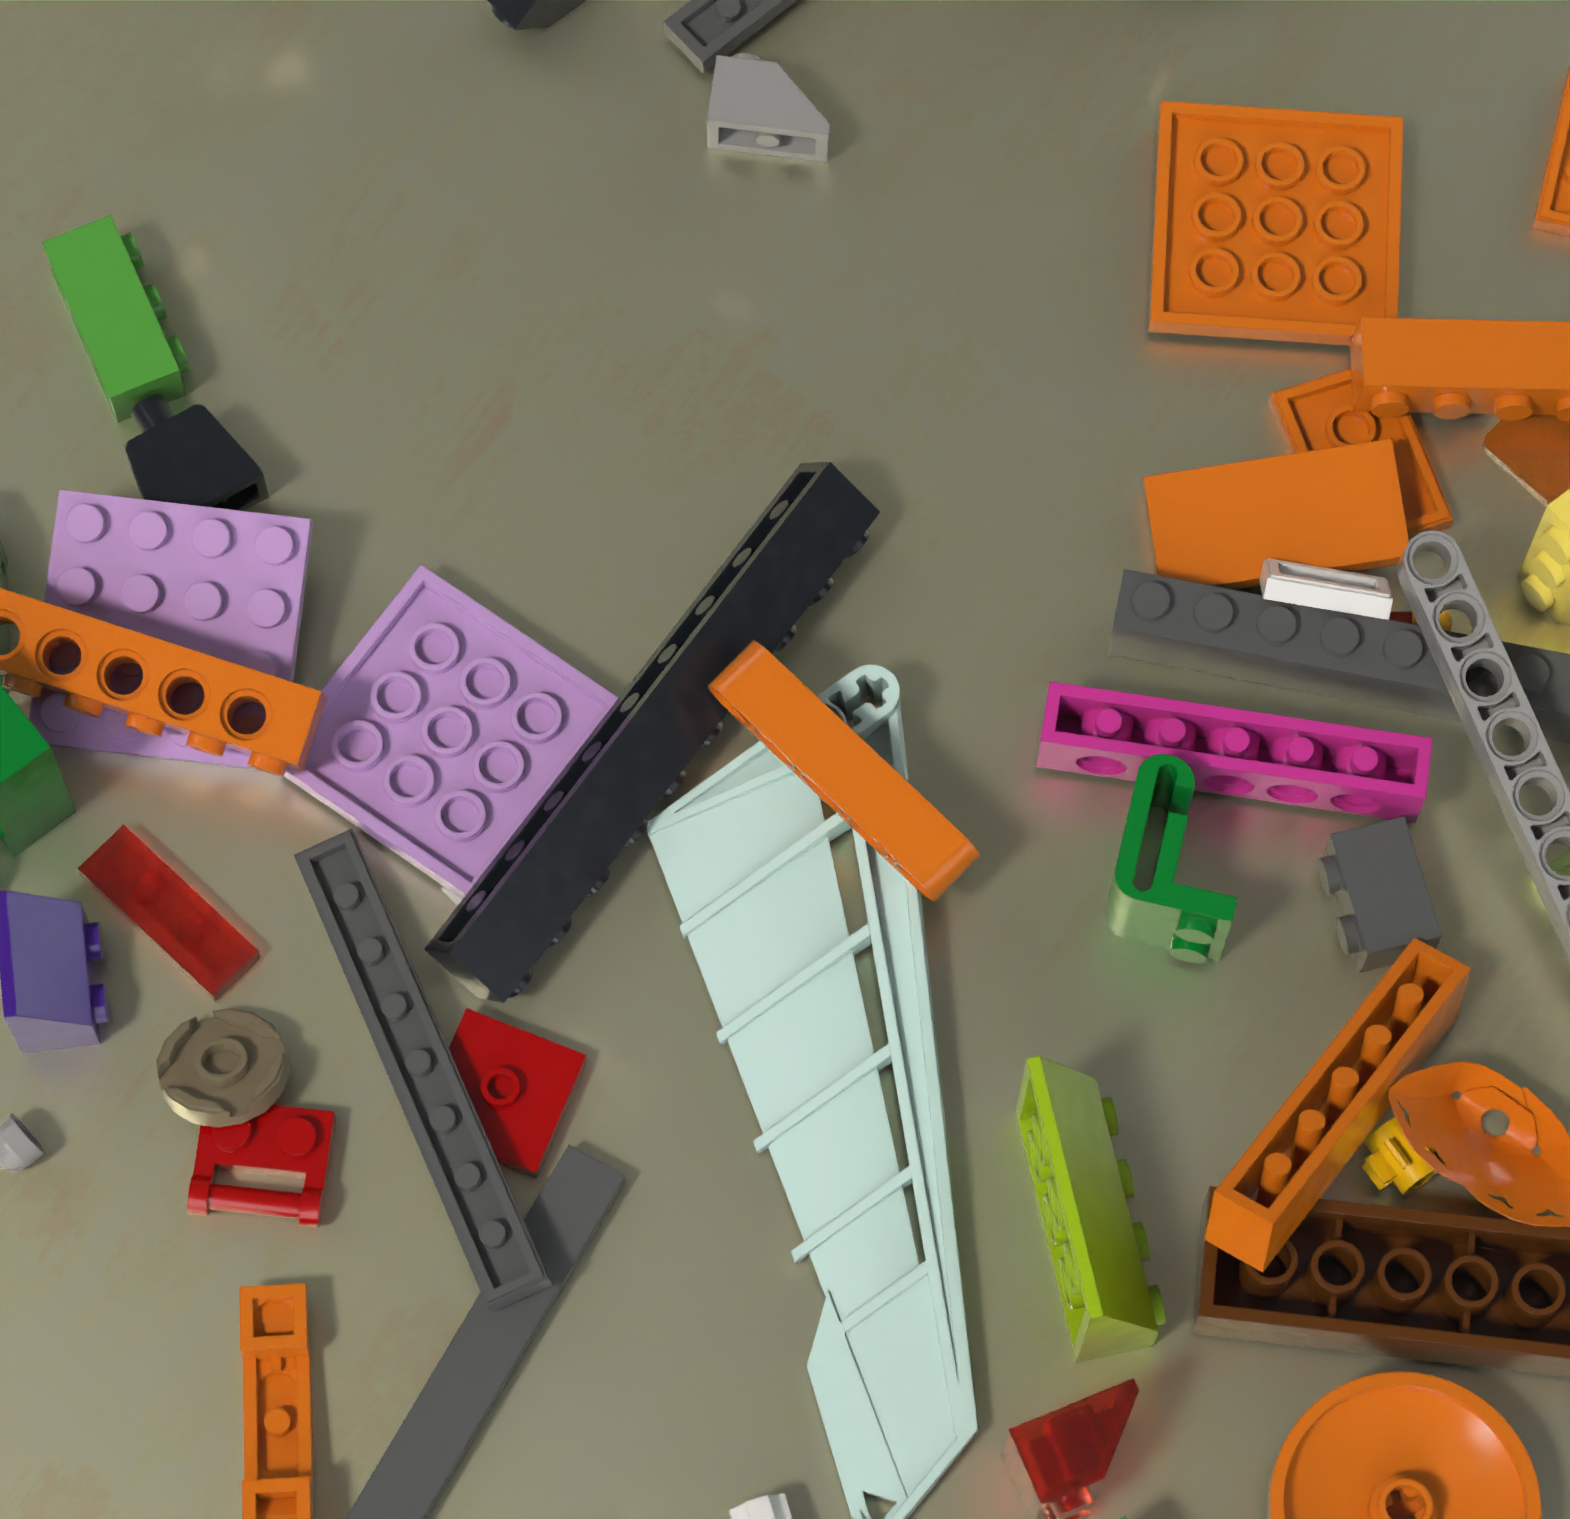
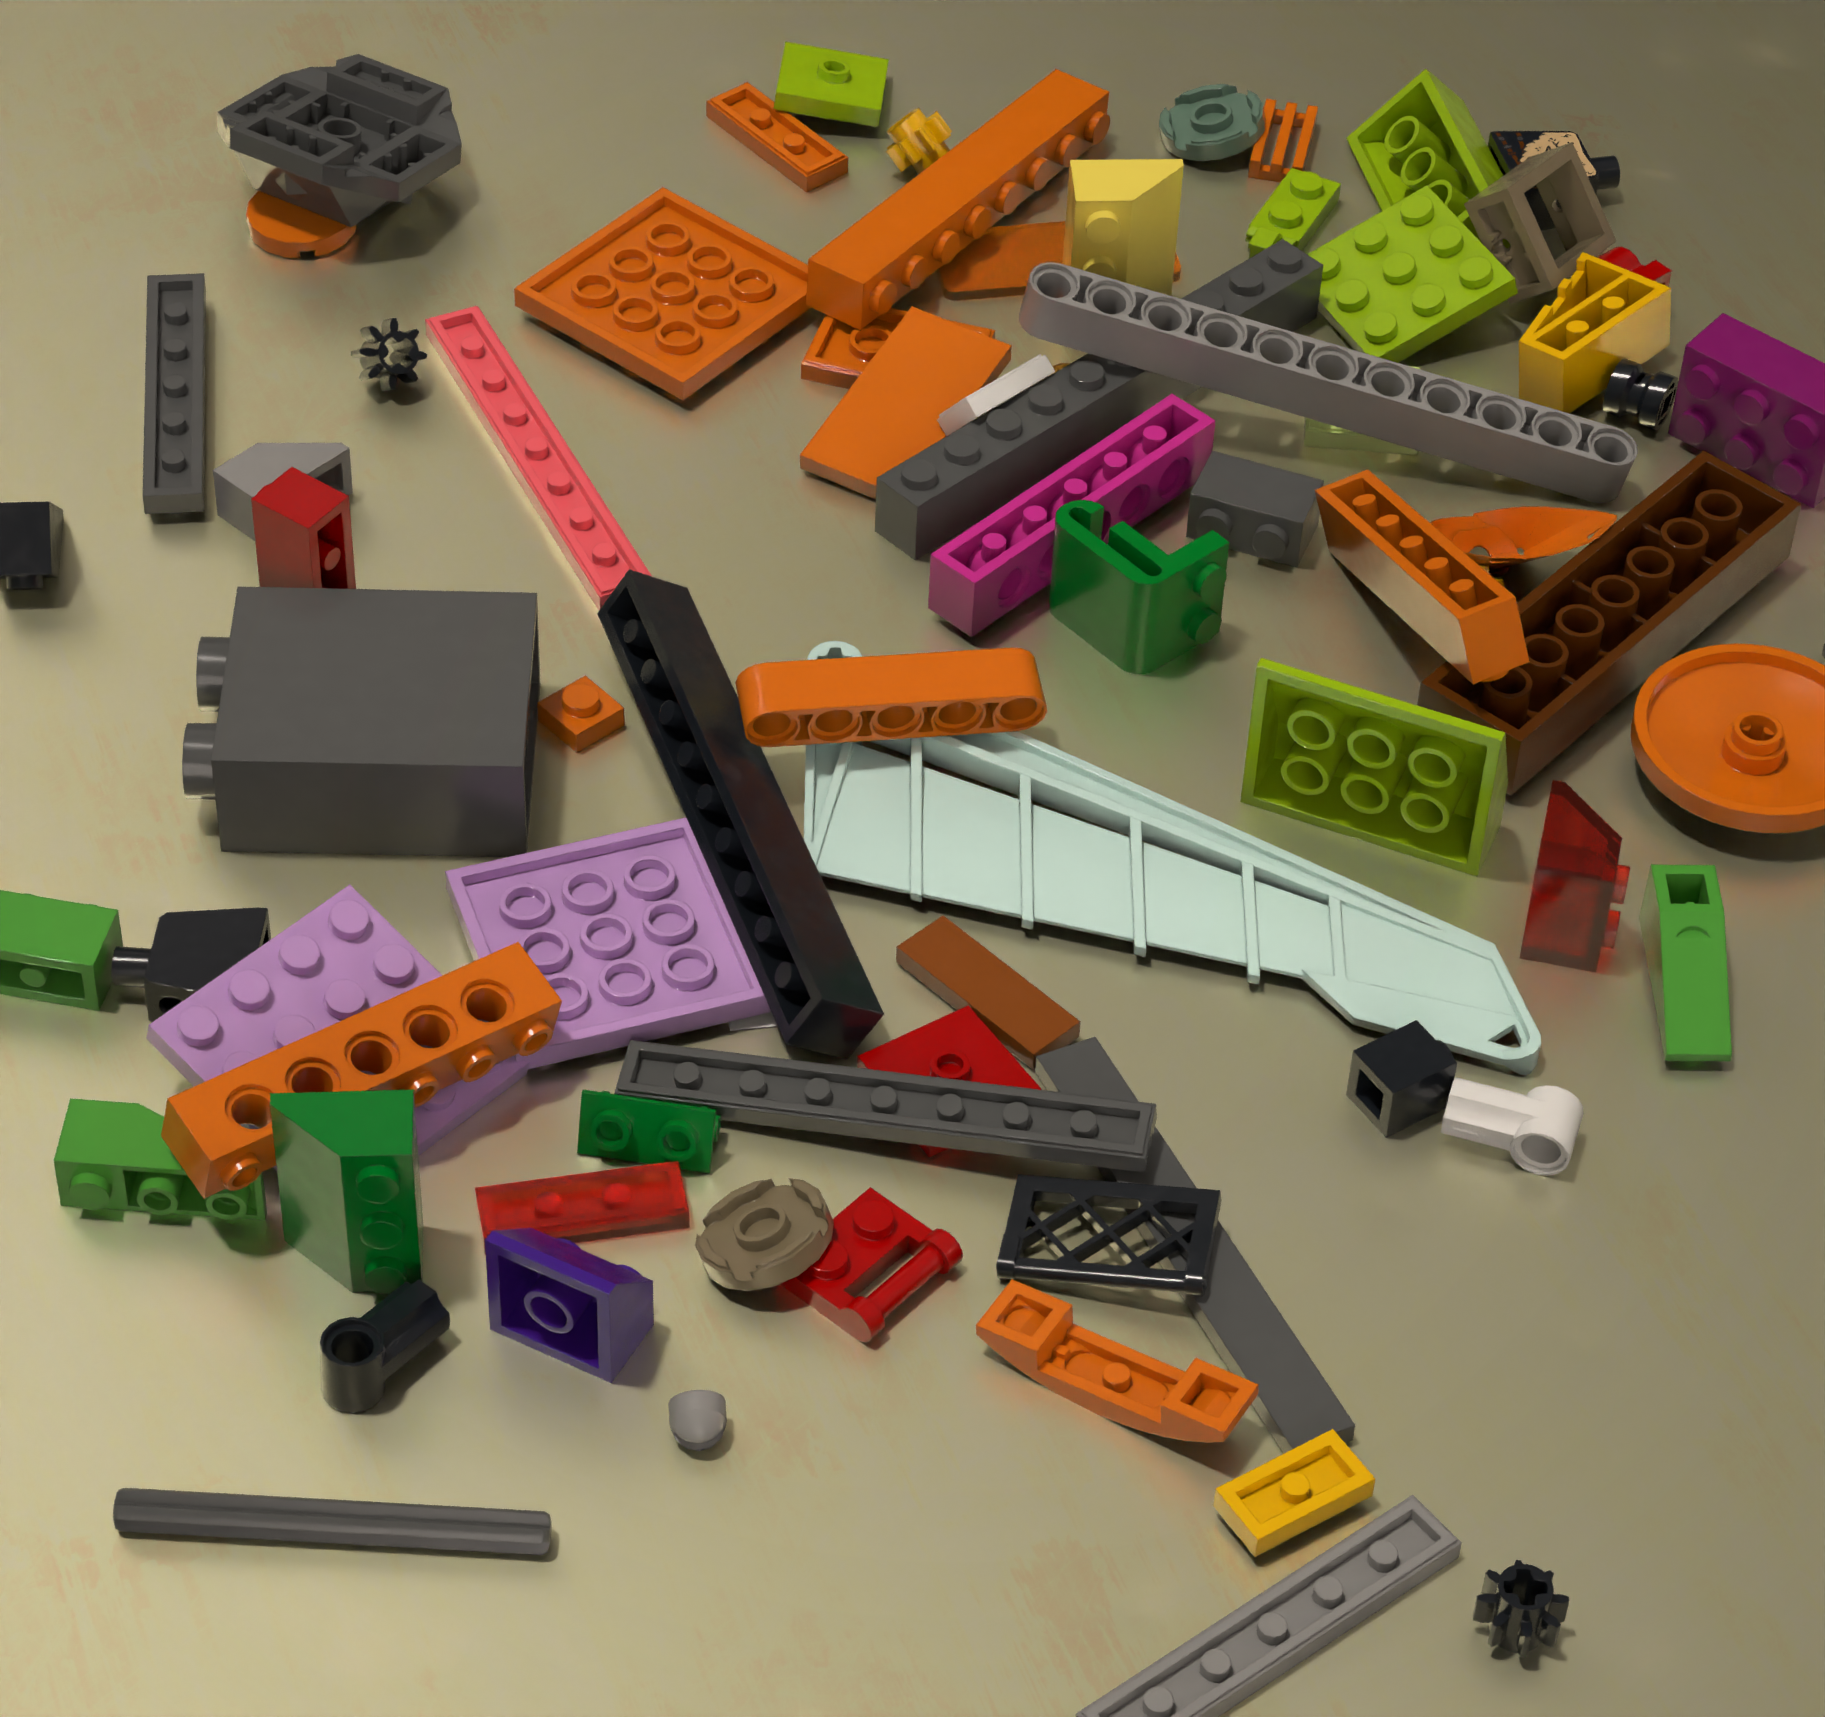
camera: 55 degrees left, 25 degrees down
none -> dark grey brick [182,587,541,857]
none -> red brick [251,467,356,589]
none -> black gear [351,318,427,391]
none -> coral tile [425,306,651,610]
none -> orange plate [537,675,625,753]
none -> green hinge [577,1089,721,1173]
none -> dark orange tile [896,915,1081,1070]
none -> black window [996,1174,1222,1296]
none -> black brick [1346,1020,1457,1138]

